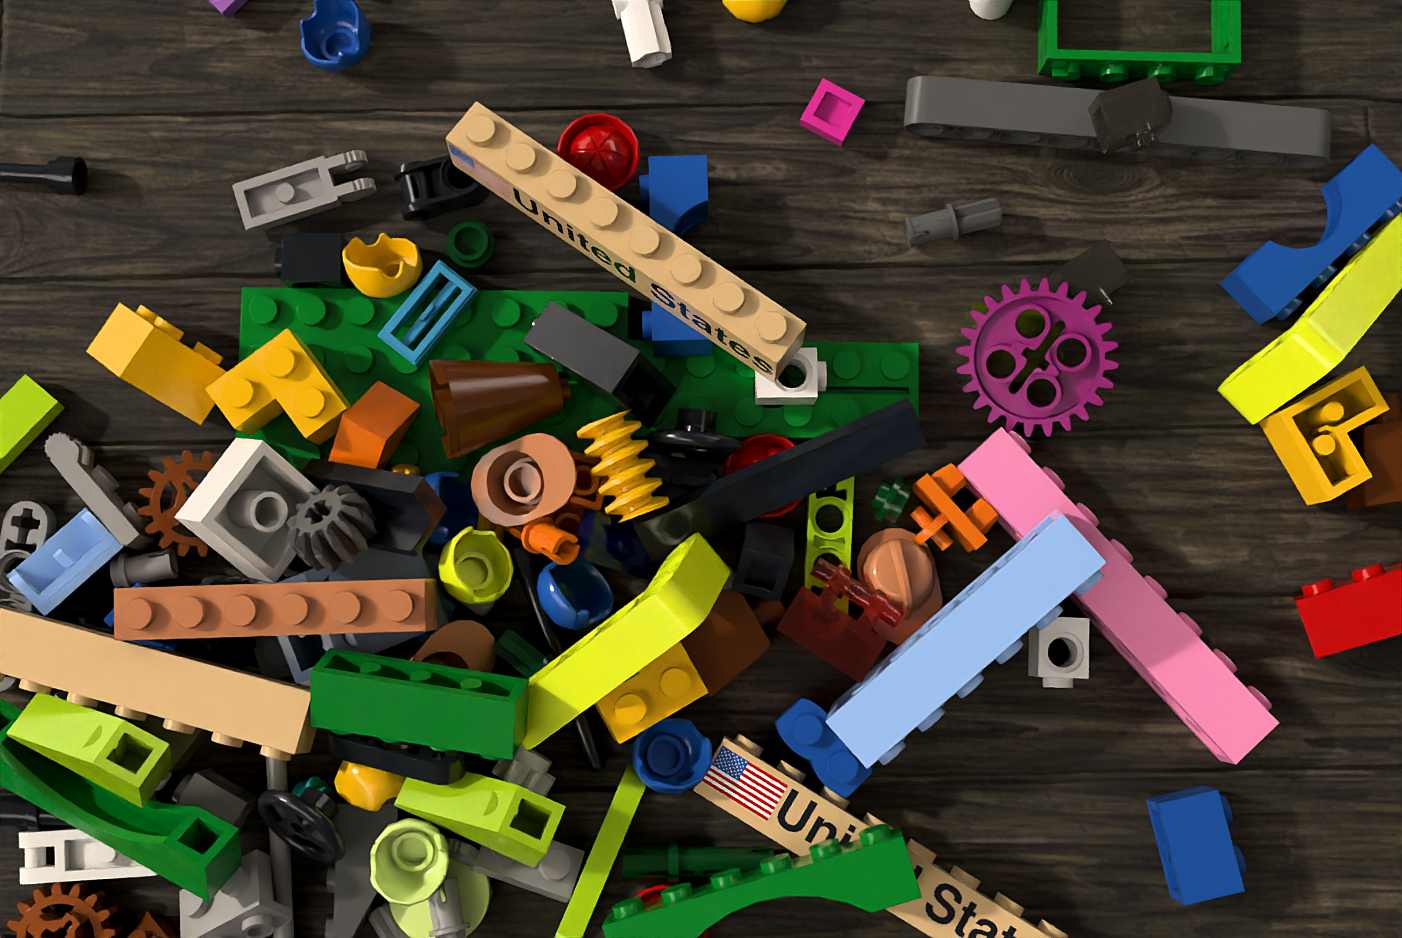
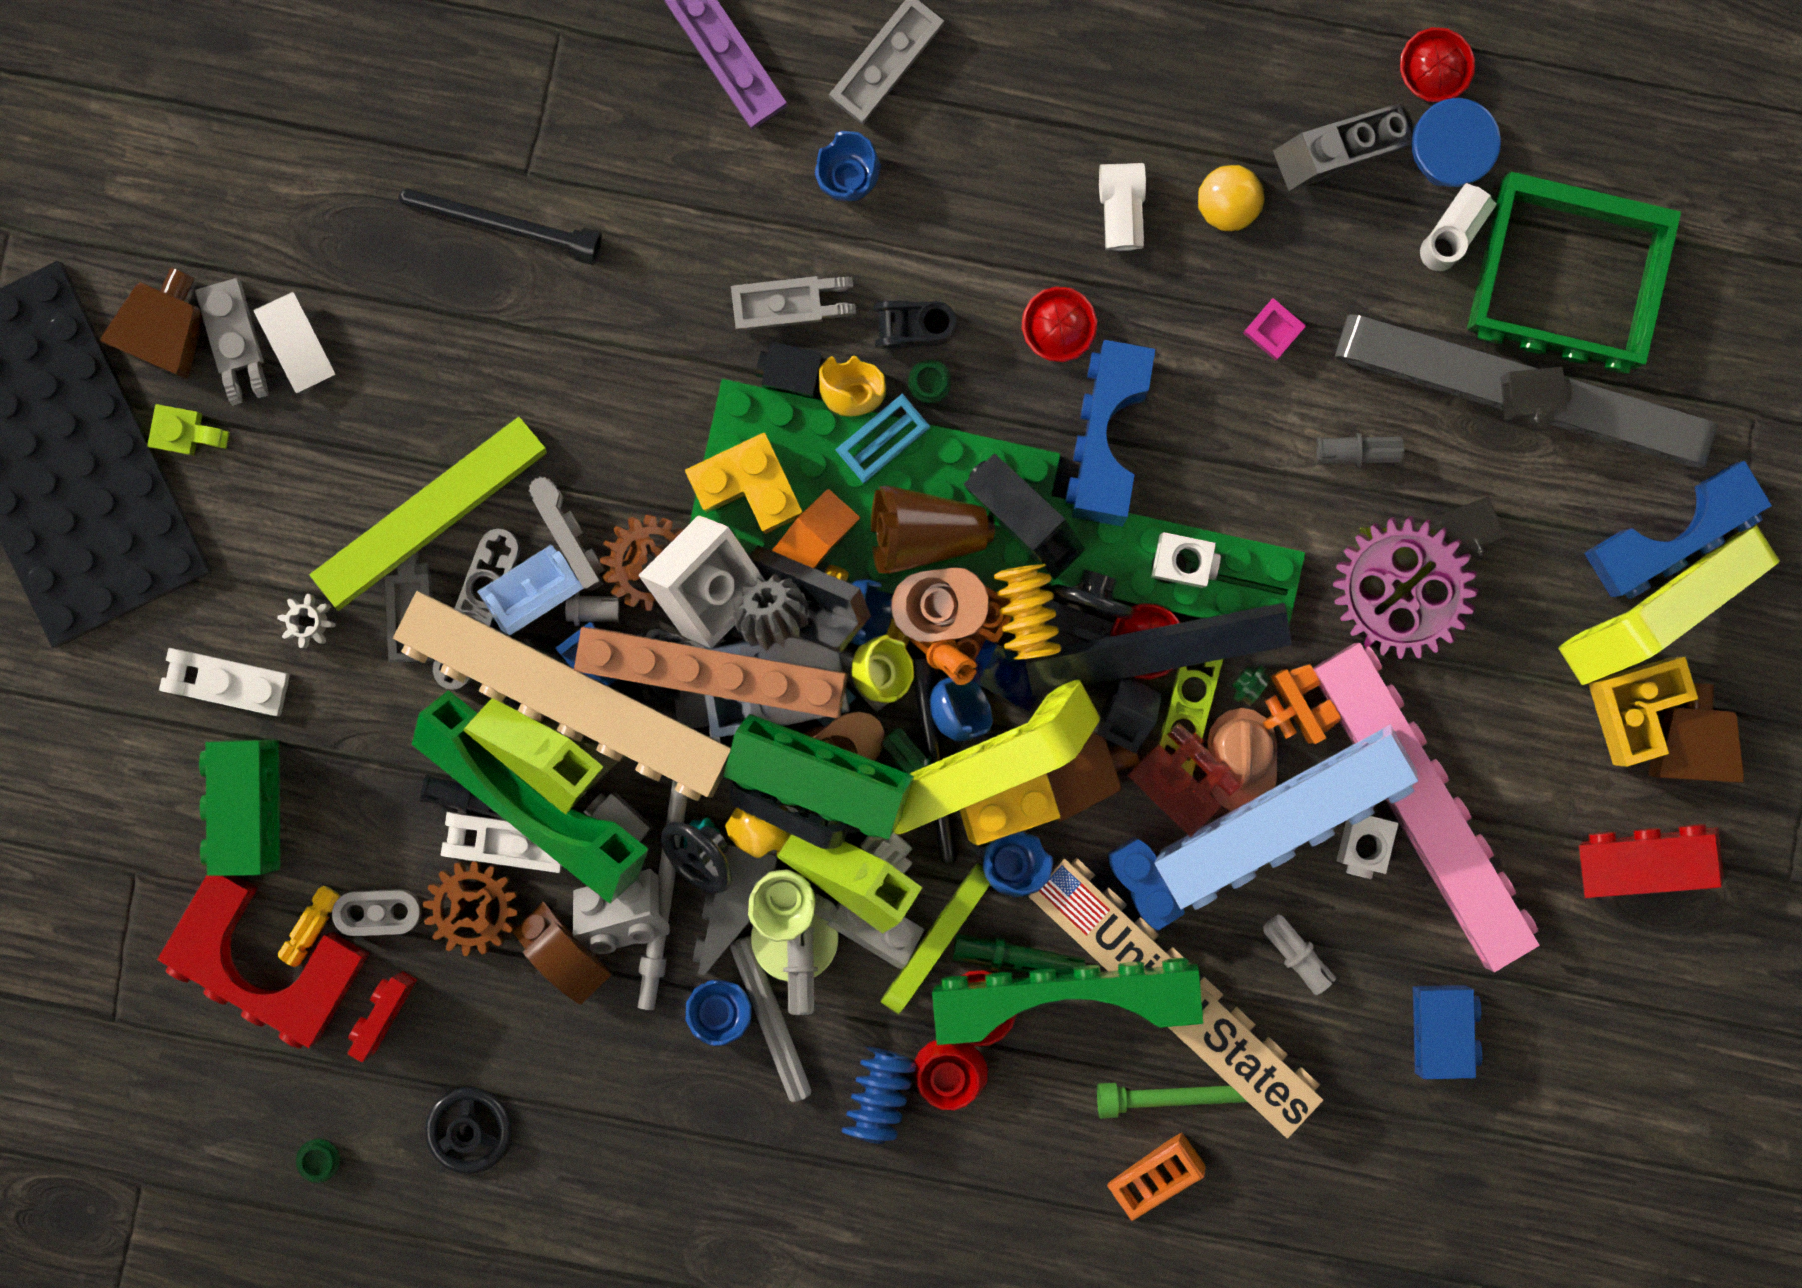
camera: 15 degrees right, 5 degrees up
yellow brick [86,303,227,425] -> none
tan brick [445,101,807,383] -> none
none -> light grey axle [1263,915,1336,995]

